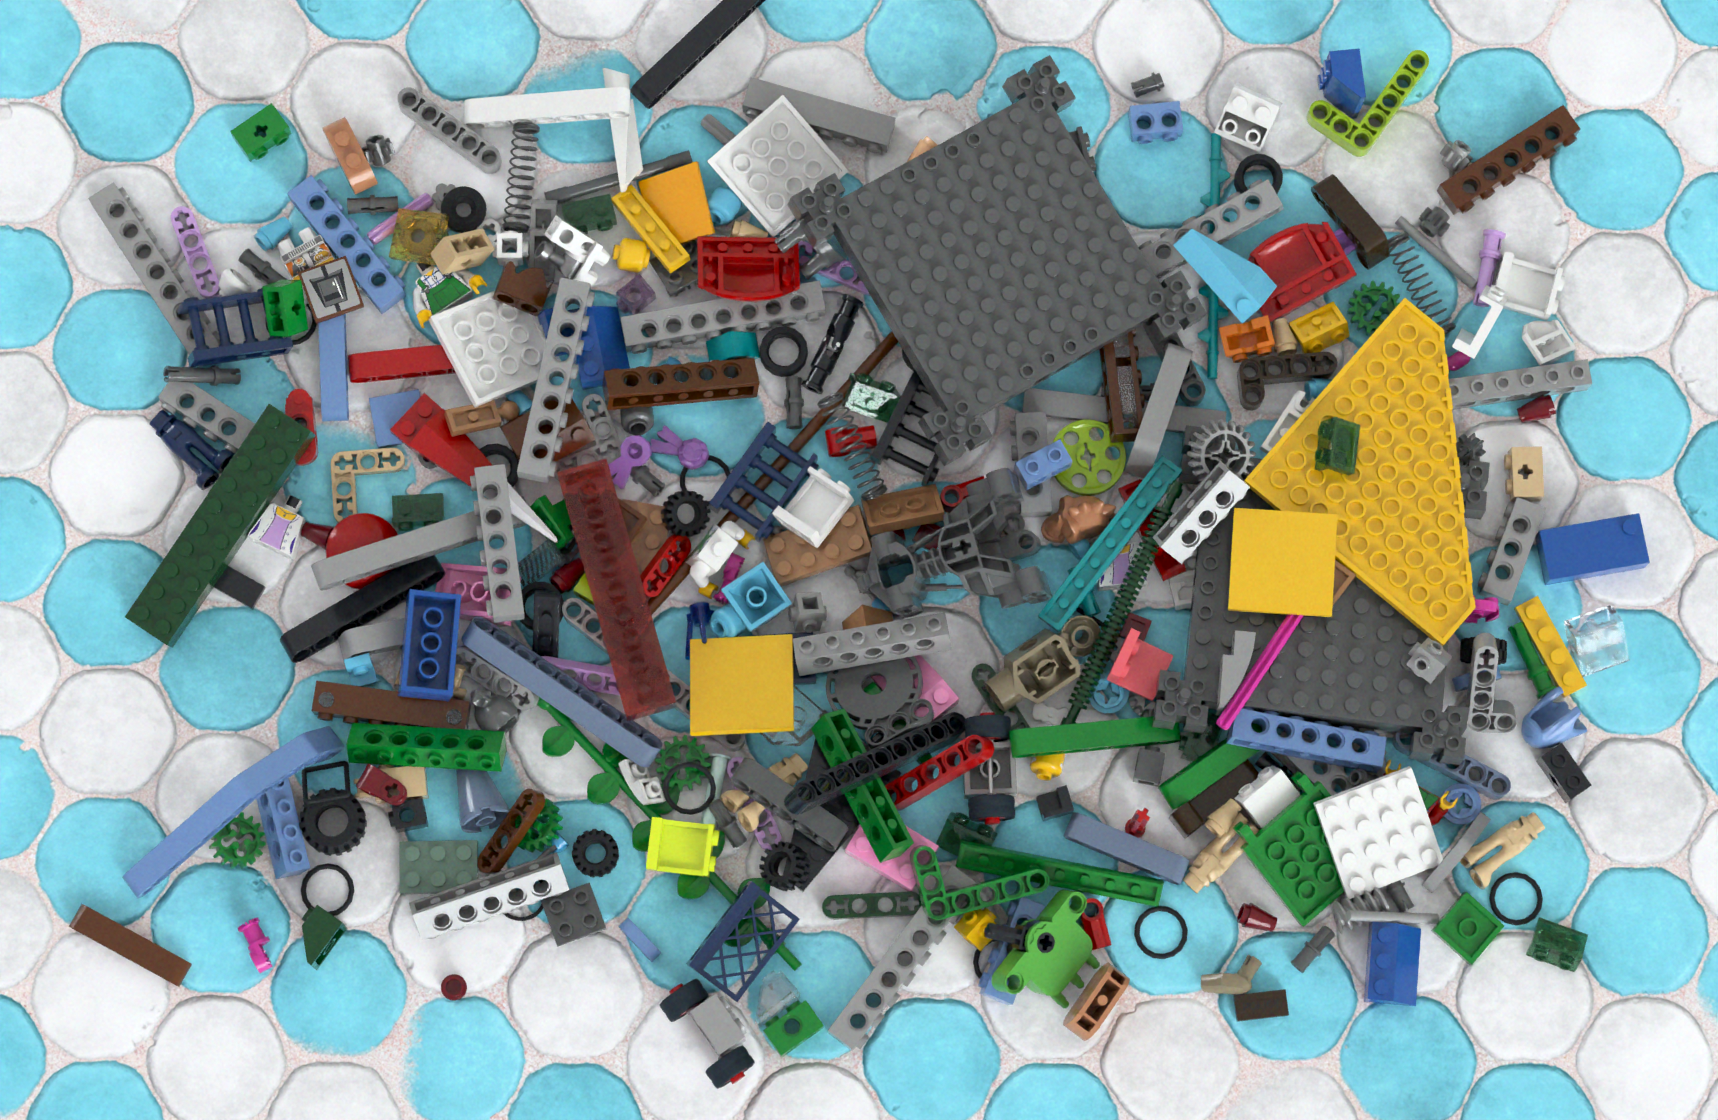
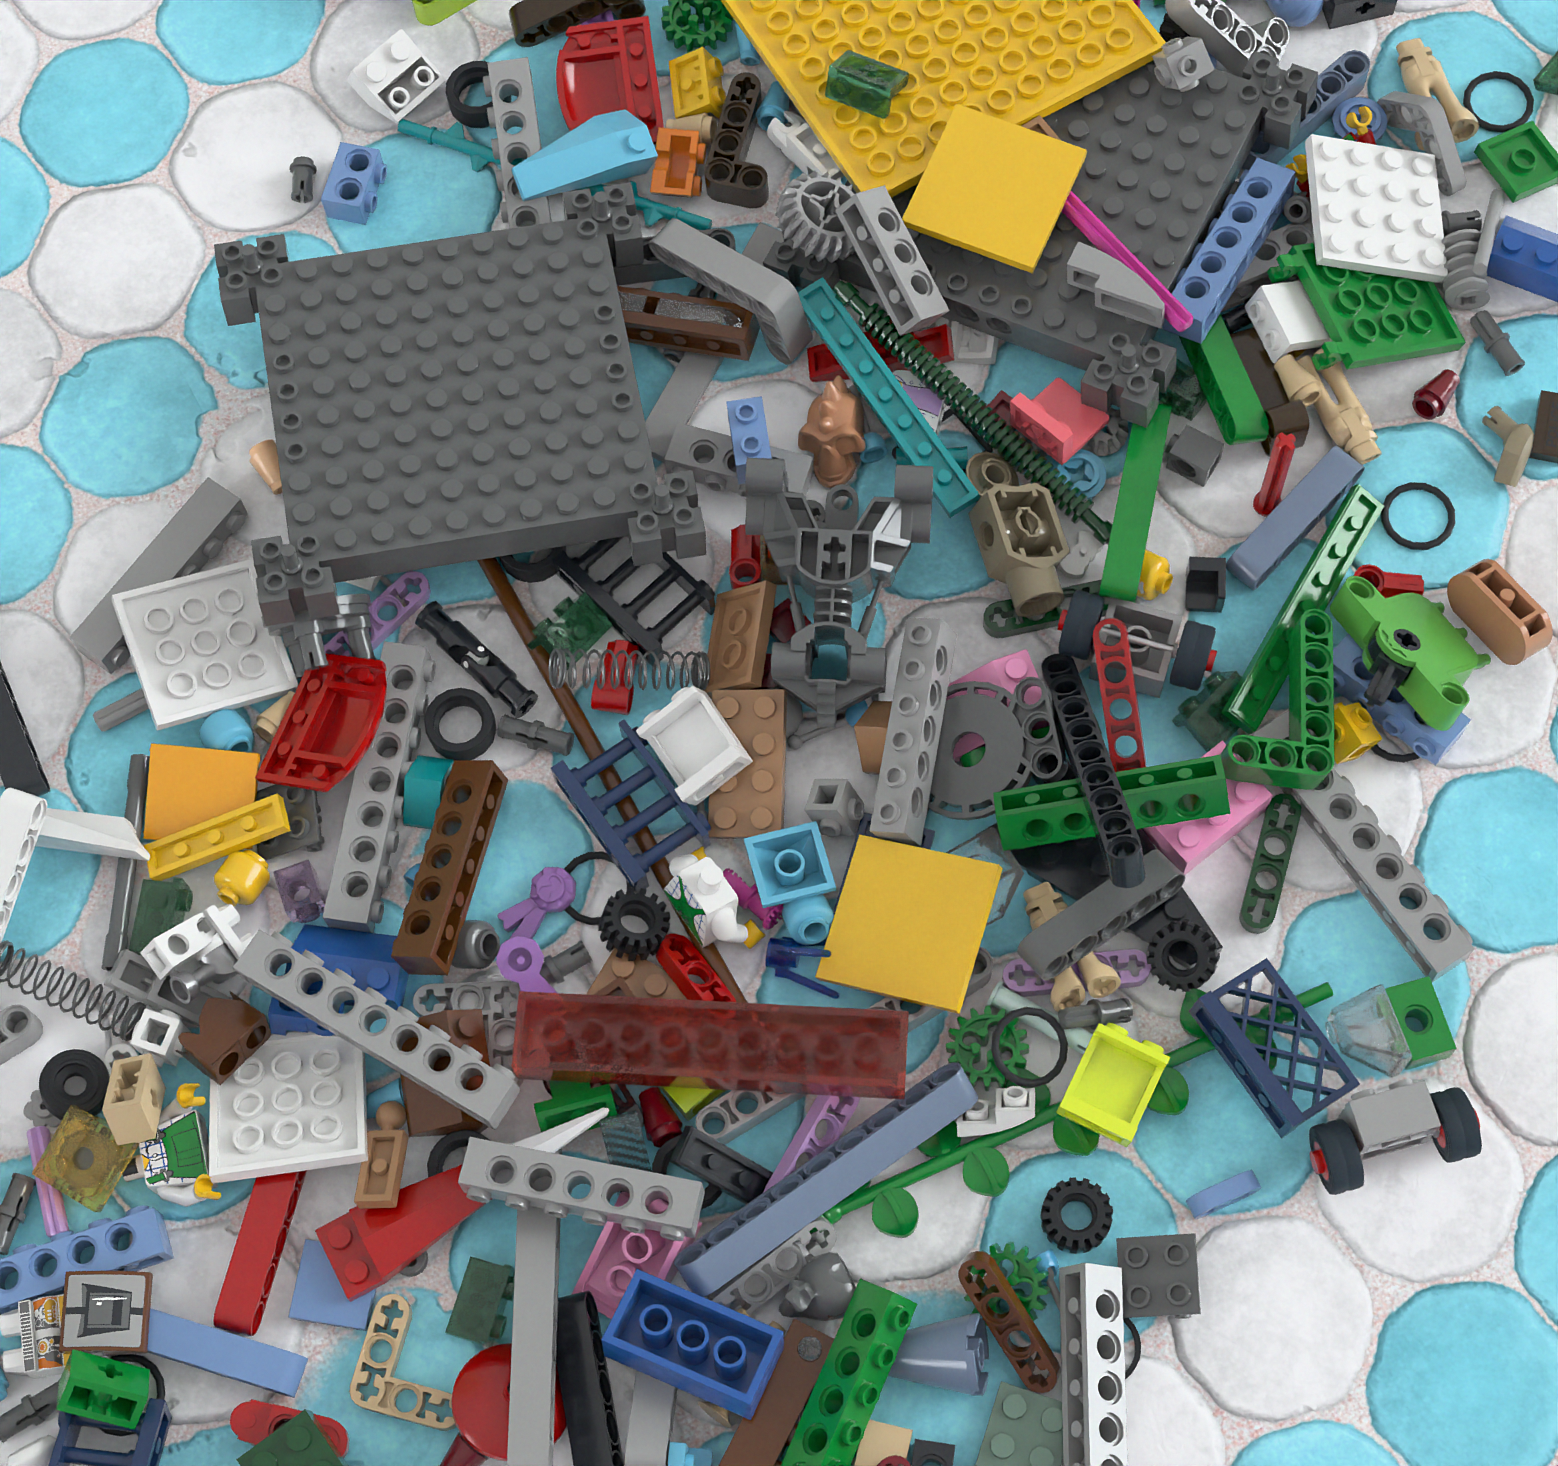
camera: 60 degrees left, 10 degrees down
lime wedge [1053,419,1126,496] -> none

